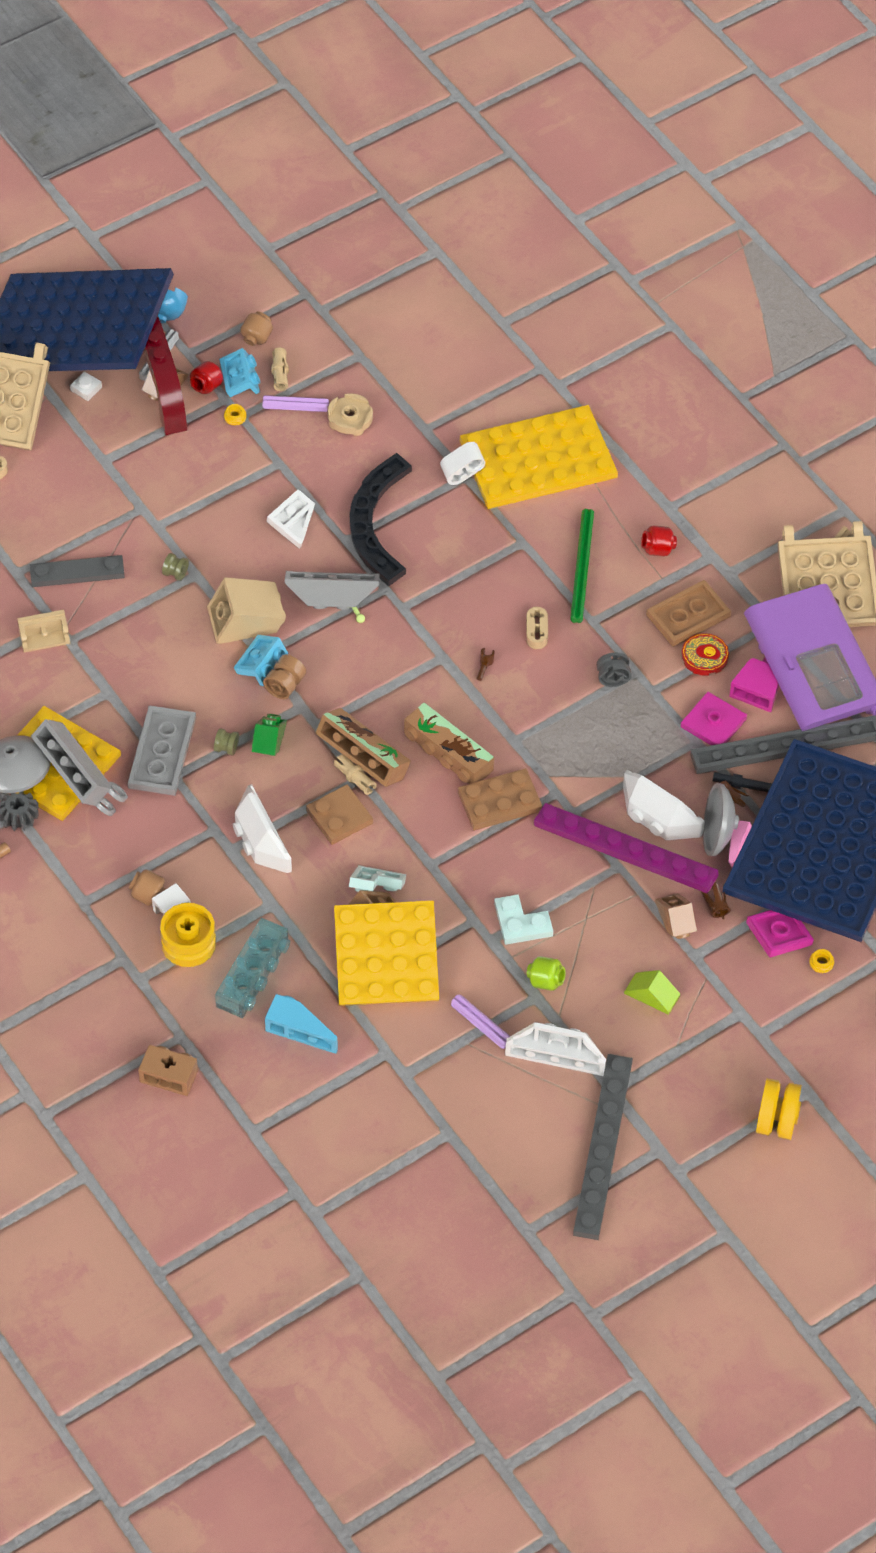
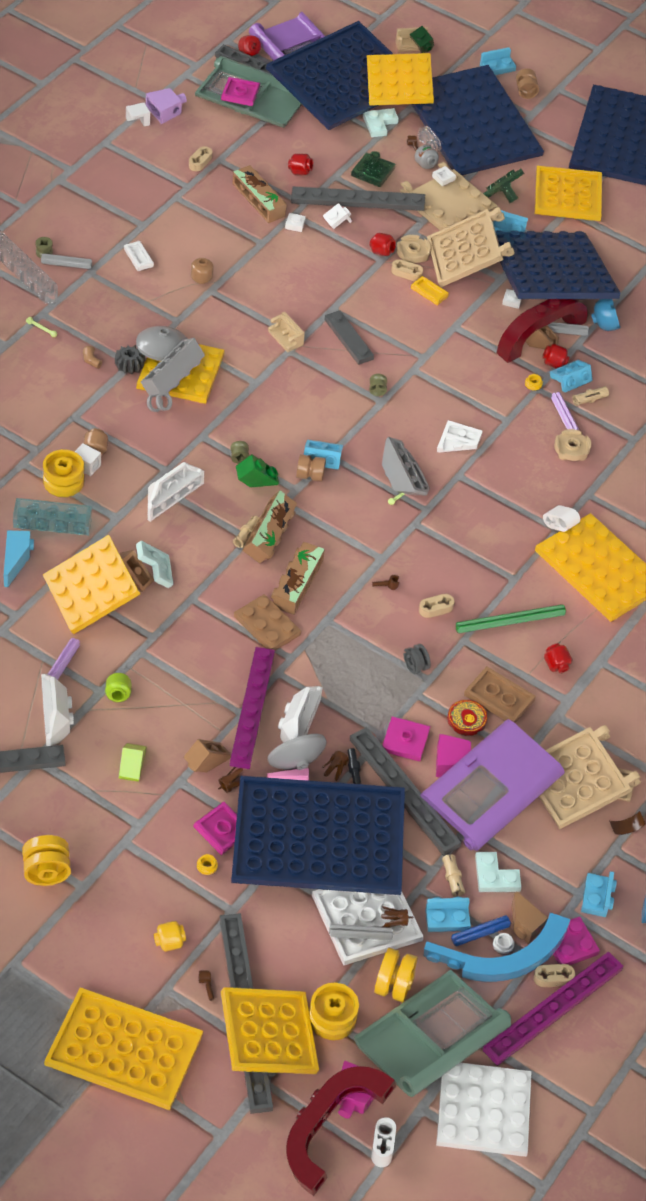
camera: 65 degrees right, 5 degrees down
light grey plate [128,705,196,796] -> none
tan slope [207,577,286,644] -> none
medium nougat head [240,311,273,346] -> none
medium nougat plate [306,784,373,845] -> none
black plate [349,453,412,586] -> none
light aqua plate [494,895,553,945] -> none
none -> yellow tile [411,276,449,305]

